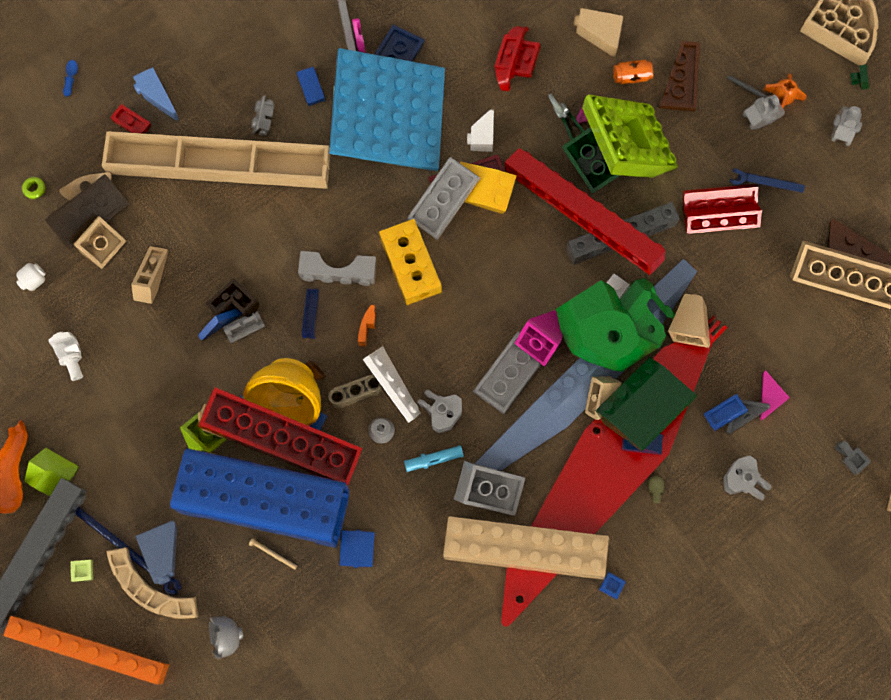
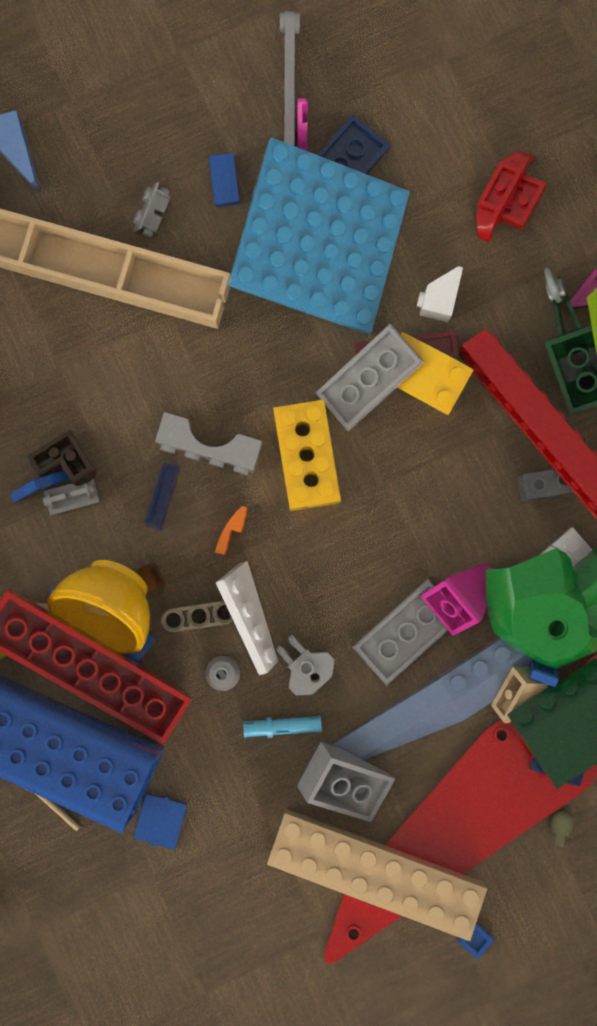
camera: 10 degrees right, 10 degrees up
none -> blue tile [530,660,559,687]

